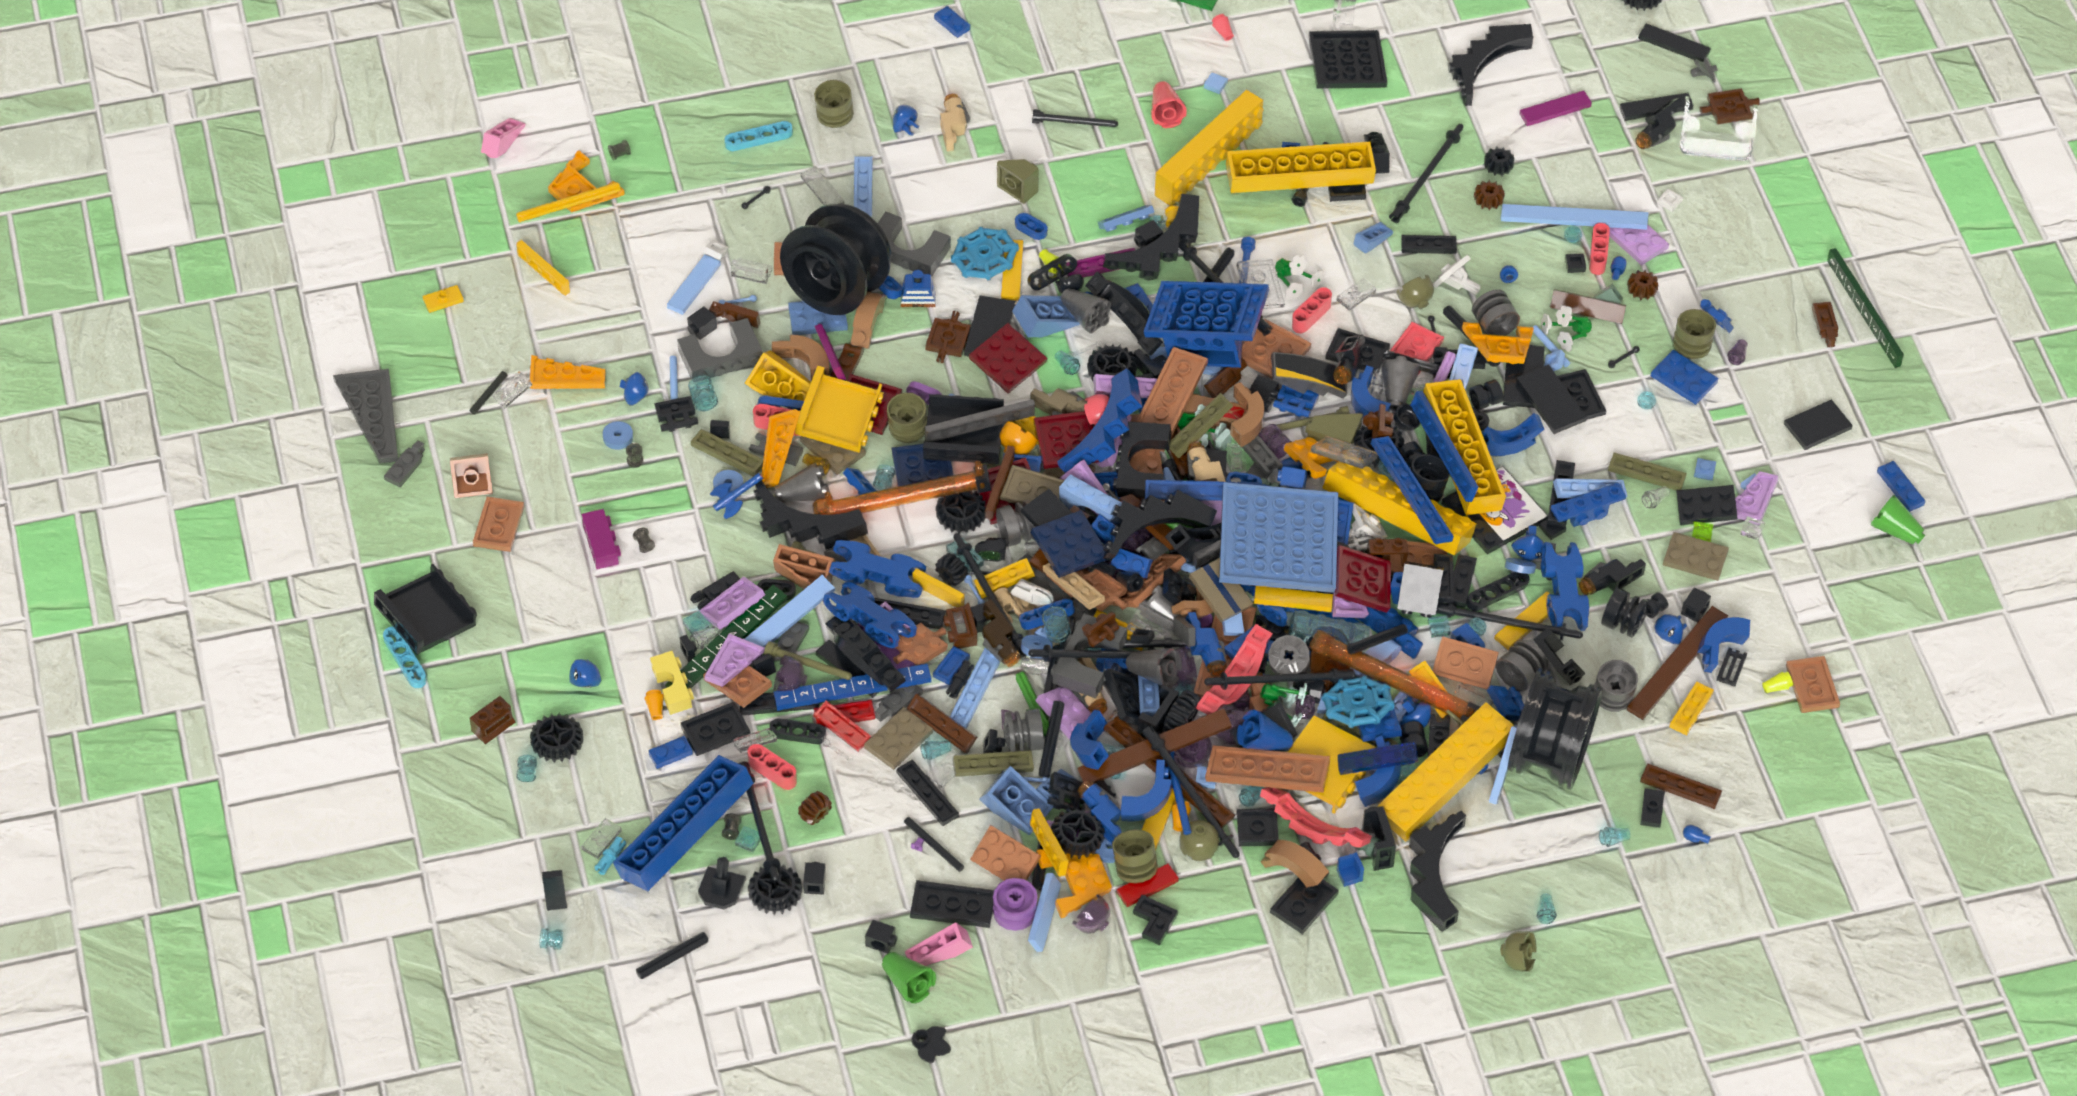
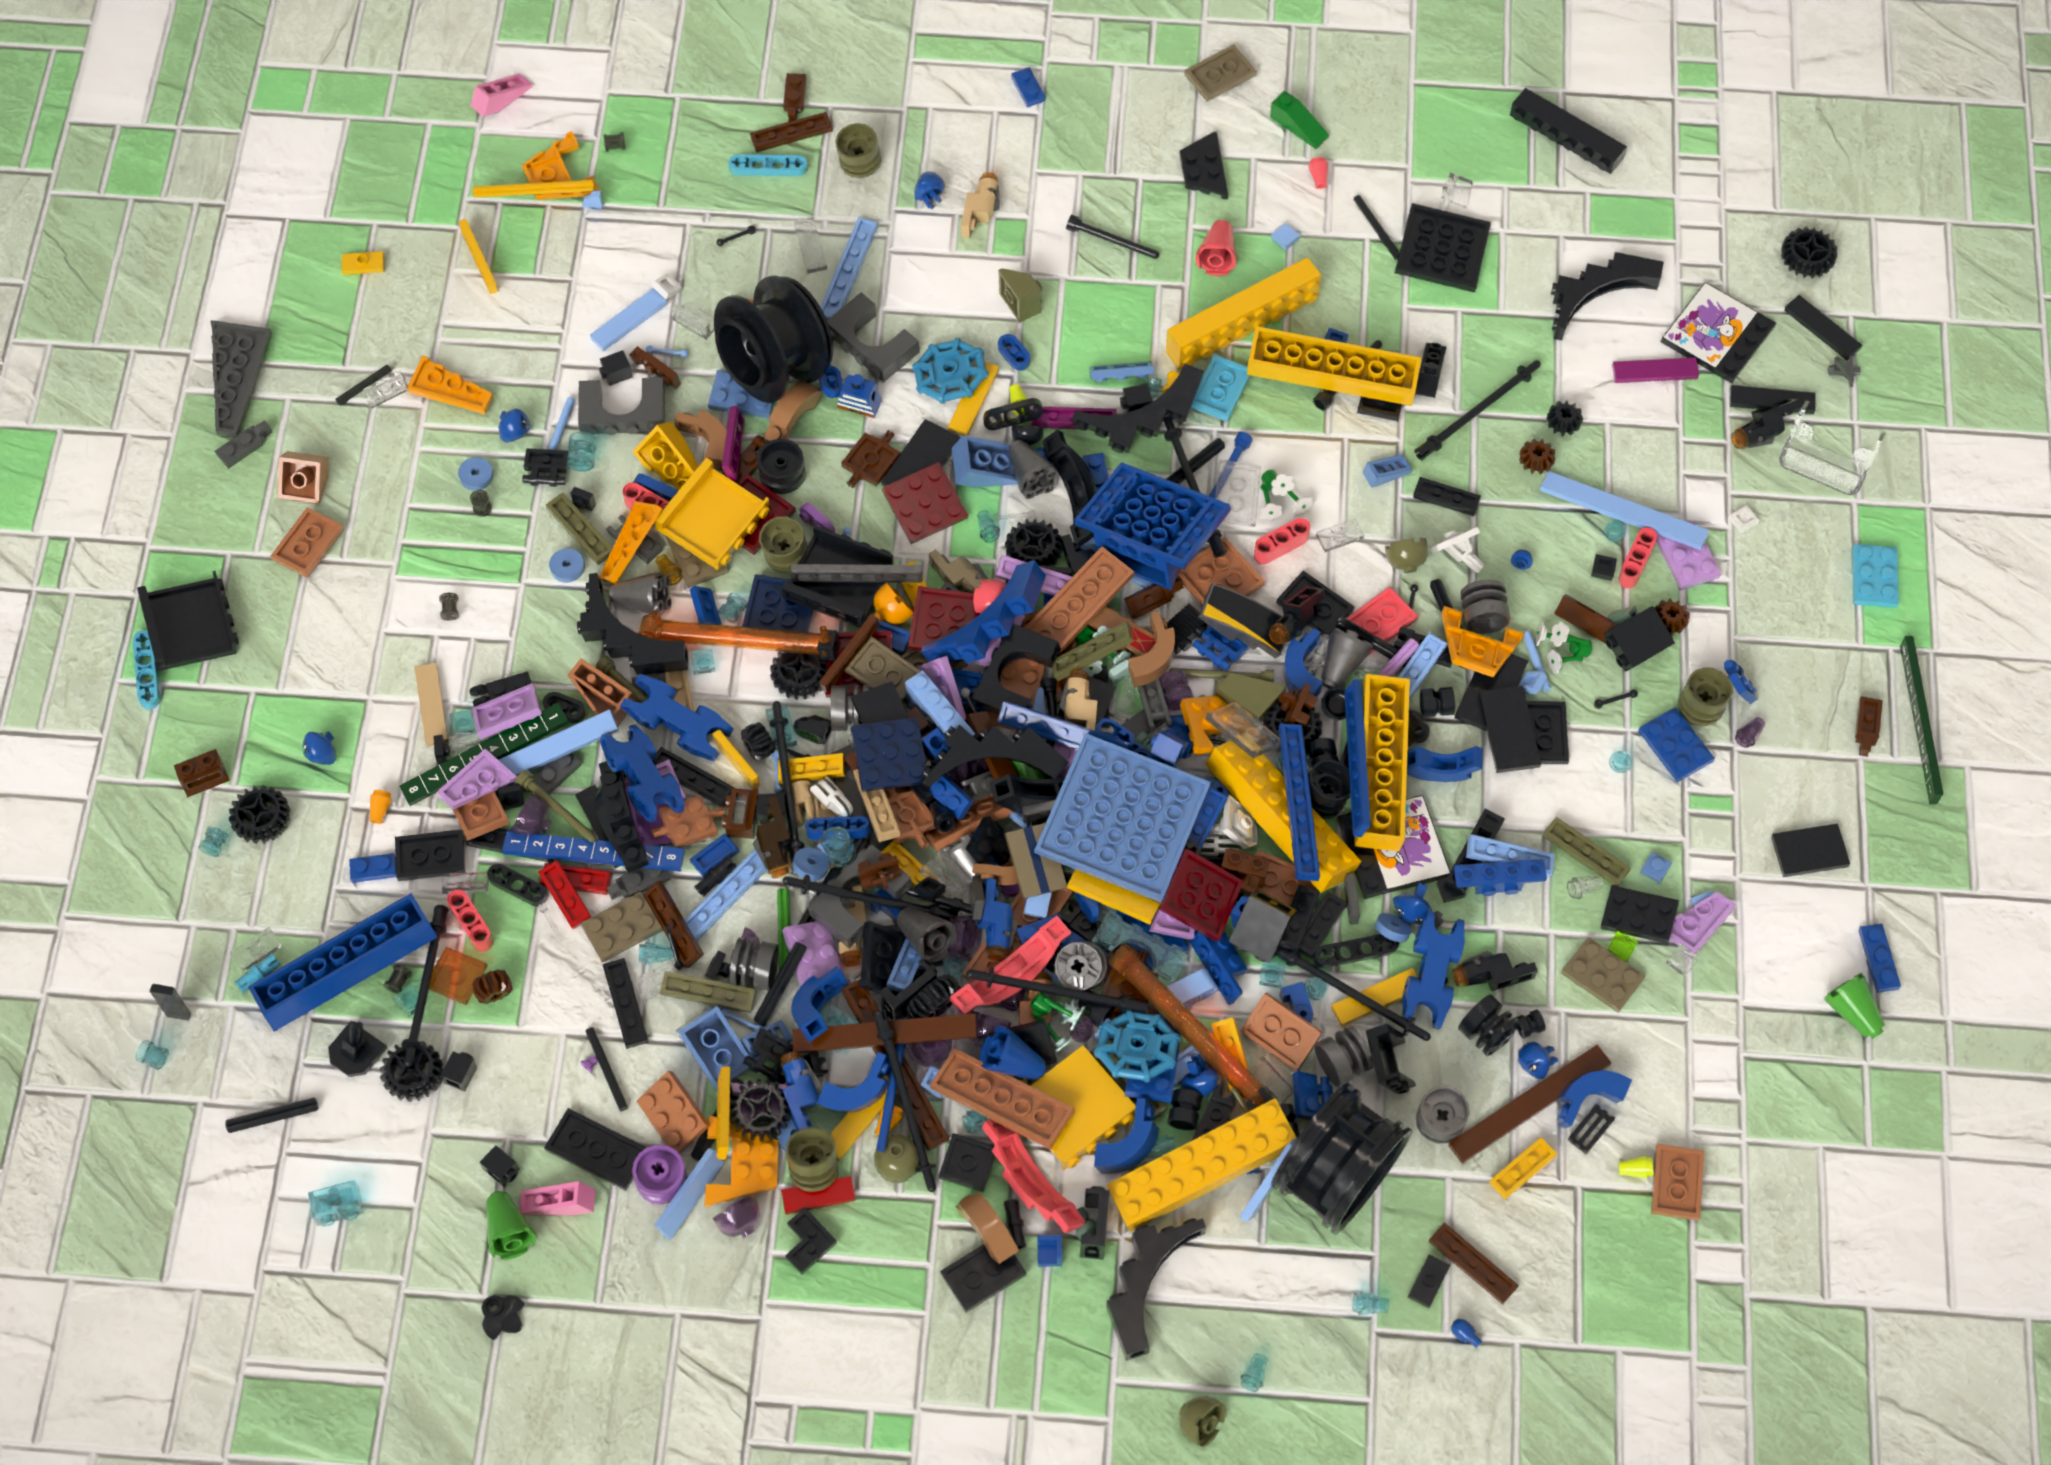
camera: 20 degrees right, 10 degrees up
magenta brick [581,509,621,570] -> none
light yellow arch [650,651,694,715] -> none
blue piece [710,473,763,519] -> none
clear blue tile [1337,742,1419,775] -> none
black axle [1346,624,1408,655] -> none
blue cylinder [1611,256,1627,280] -> none
black brick [1681,587,1711,623] -> none
reddish brown plate [1699,88,1760,125] -> none
none -> clear light blue brick [308,1180,364,1227]
none -> tan tile [414,662,449,747]
none -> clear orange tile [429,947,488,1005]
none -> light blue tile [582,191,603,209]
none -> black hinge [665,924,683,970]
none -> clear light blue plate [691,649,716,675]
none -> reddish brown tile [750,112,833,153]
none -> black wheel [757,439,806,494]
none -> reddish brown hinge [783,73,807,122]
none -> black wing [1179,131,1228,199]
none -> medium azure plate [1191,354,1251,422]
none -> dark grey tile [1344,873,1360,925]
none -> black bar [1353,195,1399,260]
none -> black panel [1603,606,1675,672]
none -> plate [1661,282,1776,384]
none -> medium azure plate [1852,544,1899,608]

